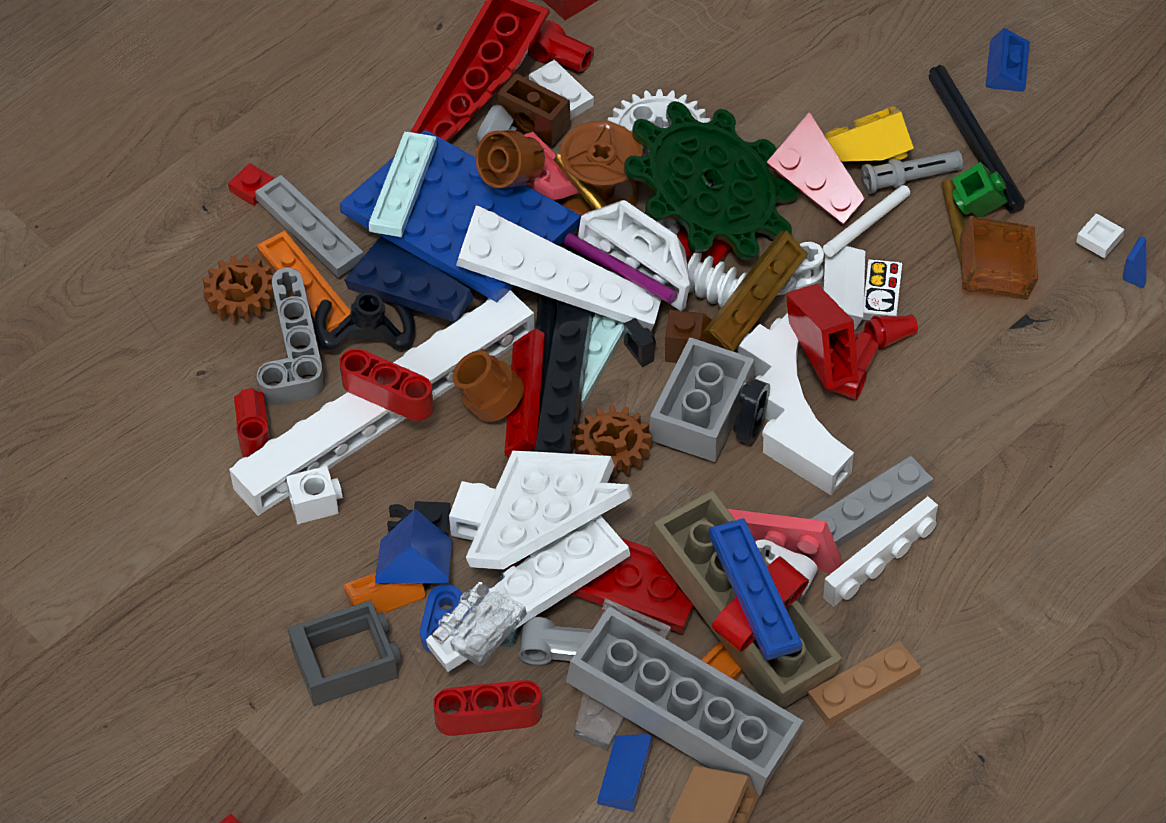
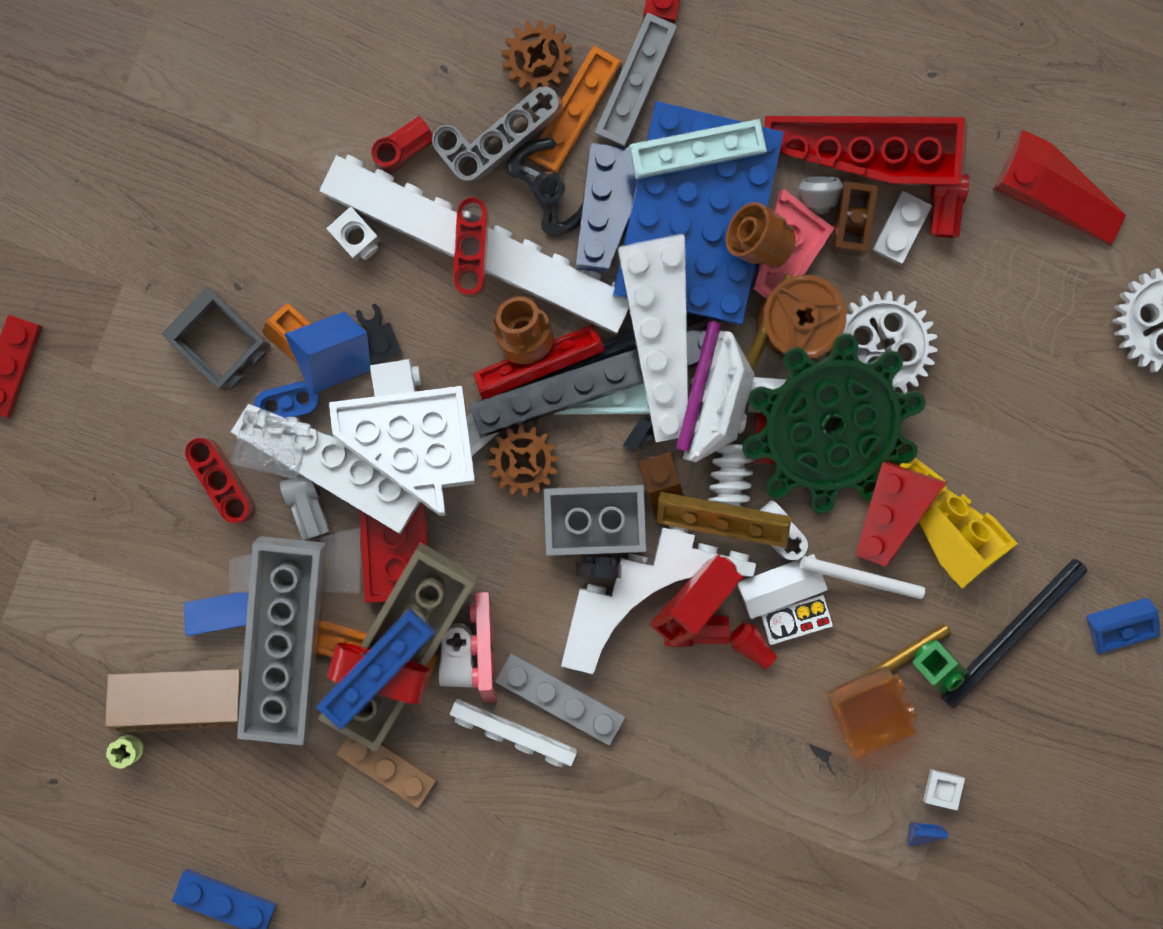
camera: 60 degrees right, 35 degrees up
light grey pin [861,149,963,194] -> none

